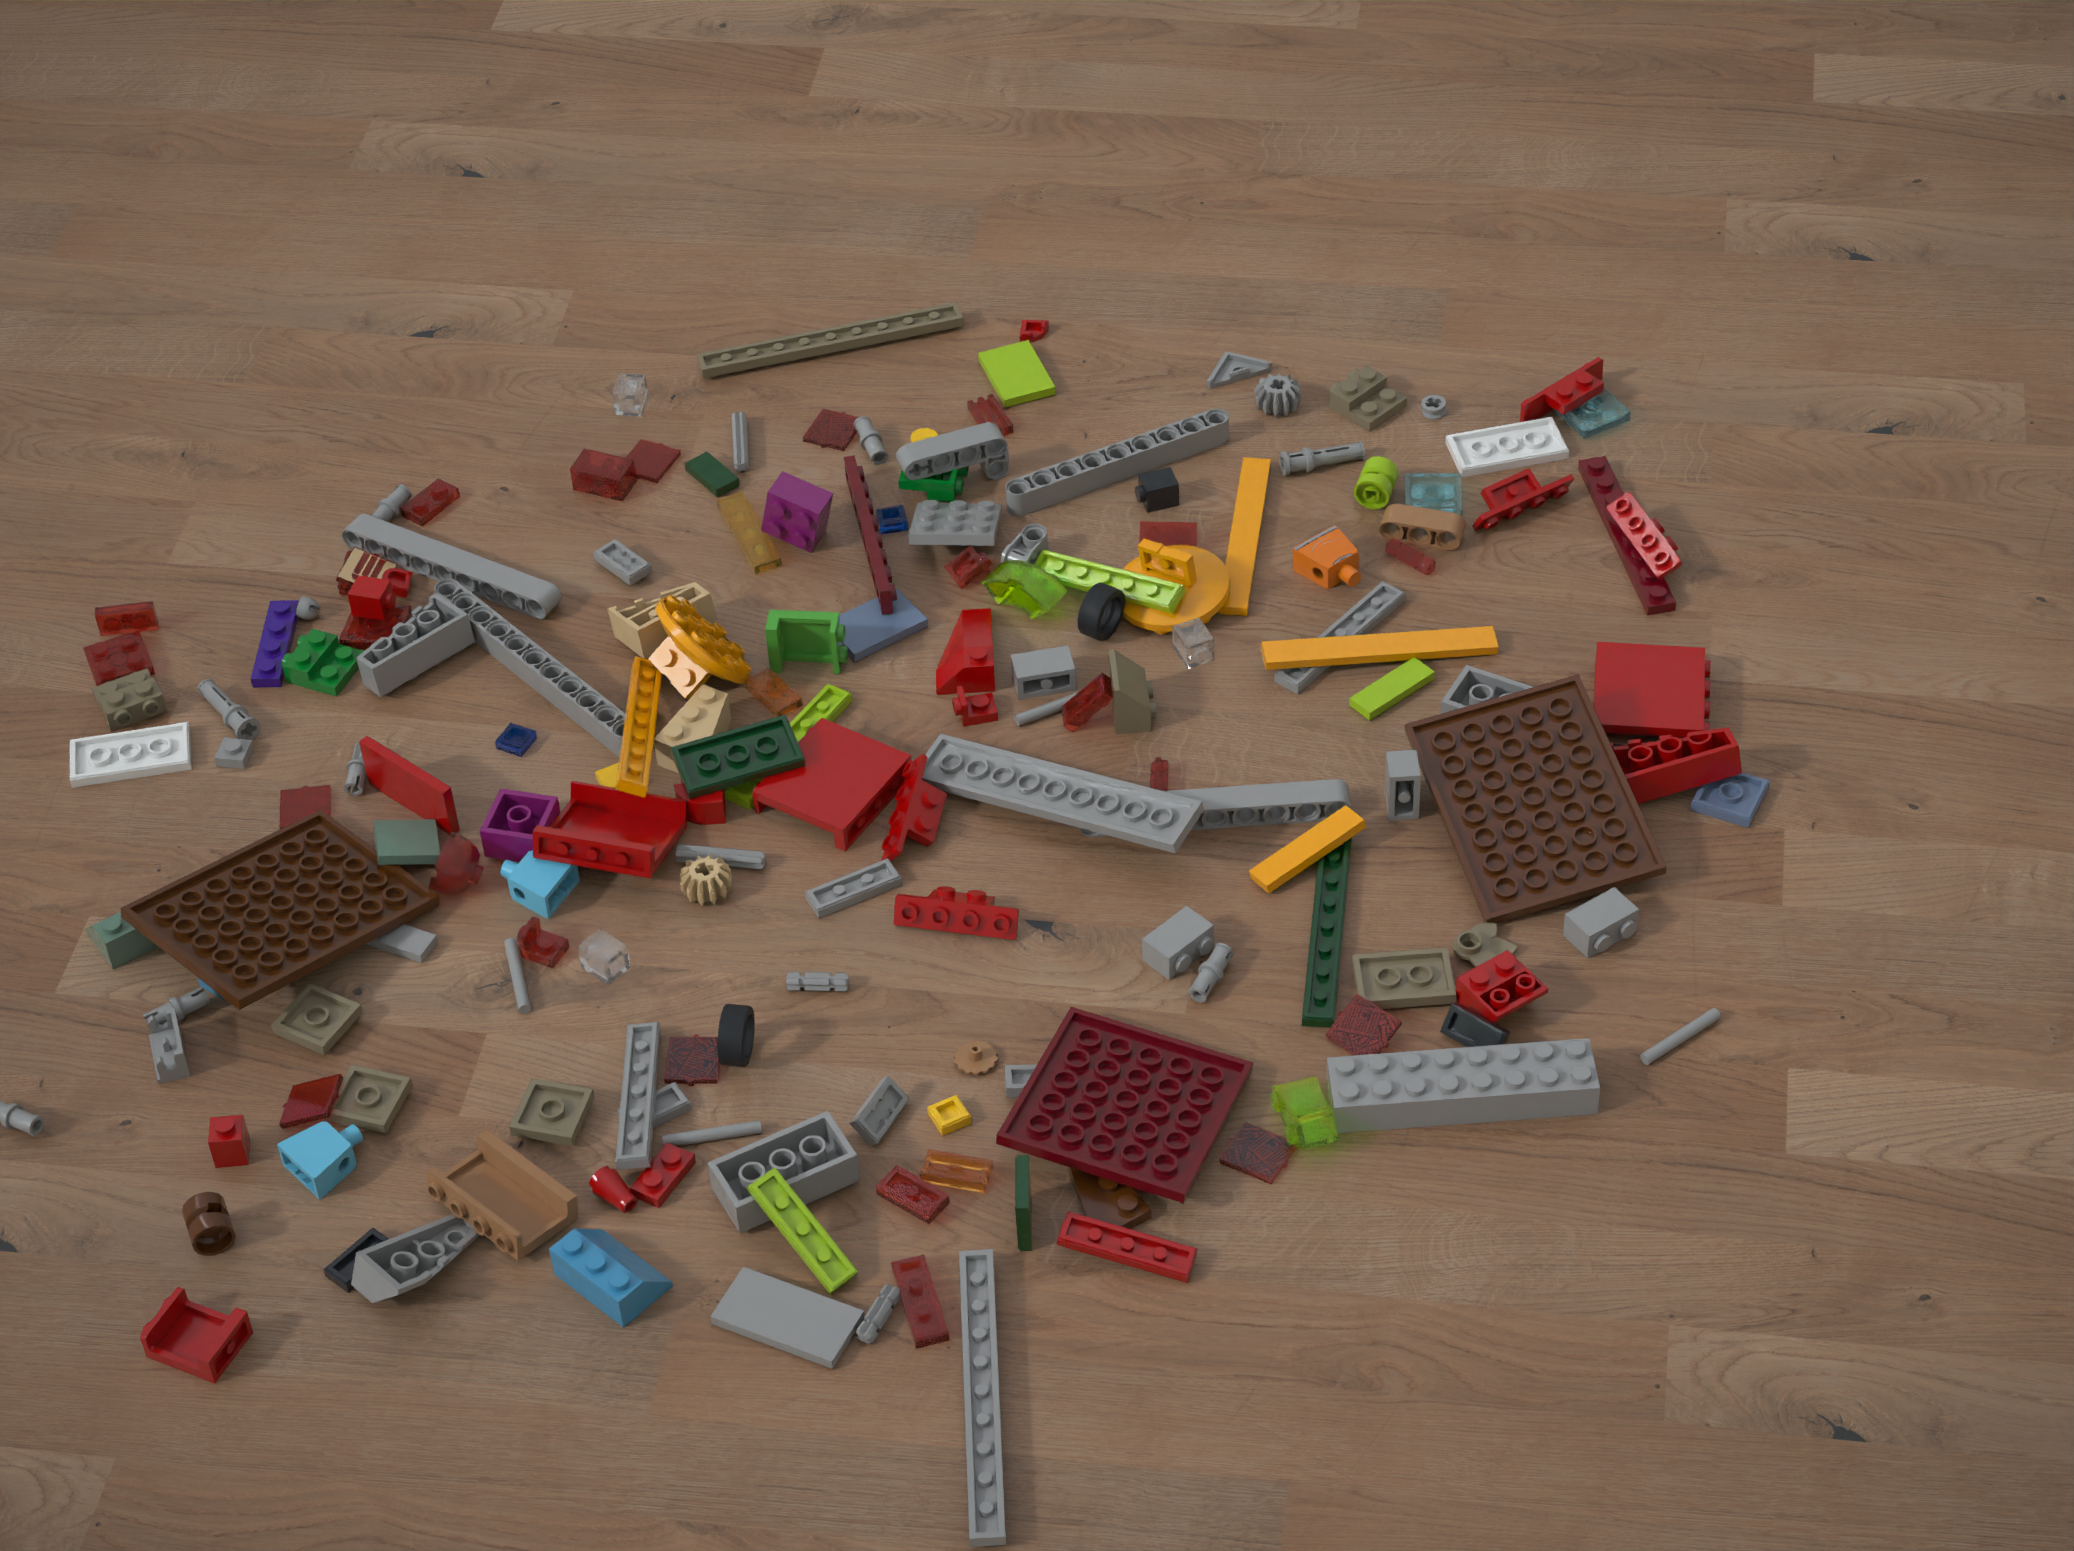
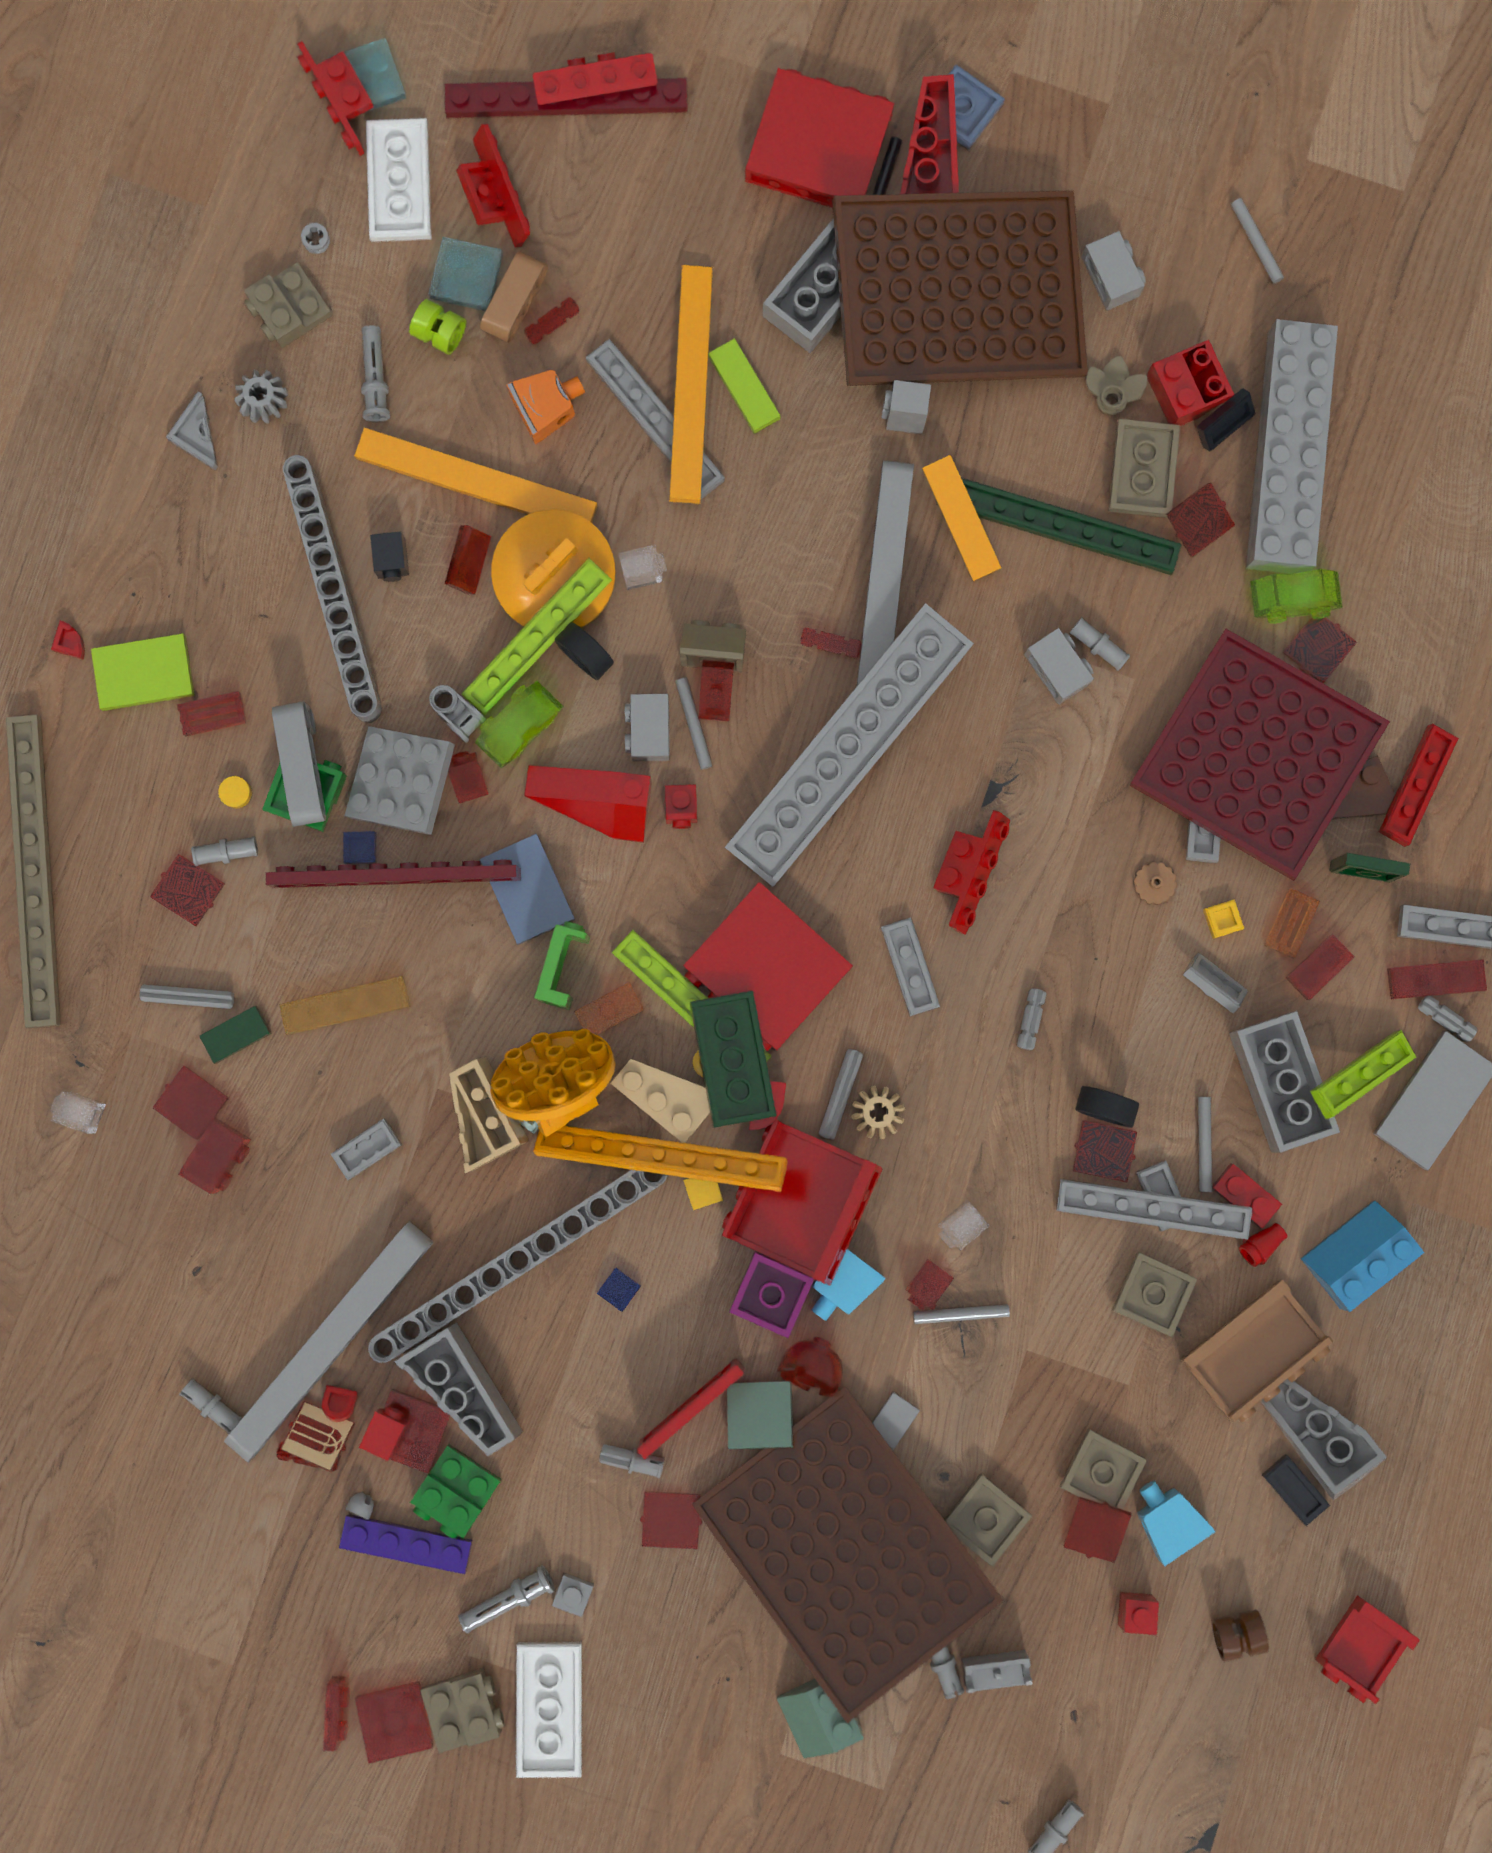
camera: 85 degrees left, 40 degrees up
clear red plate [400,478,460,527] -> none
magenta brick [761,471,833,553] -> none
red bracket [881,754,947,861] -> none

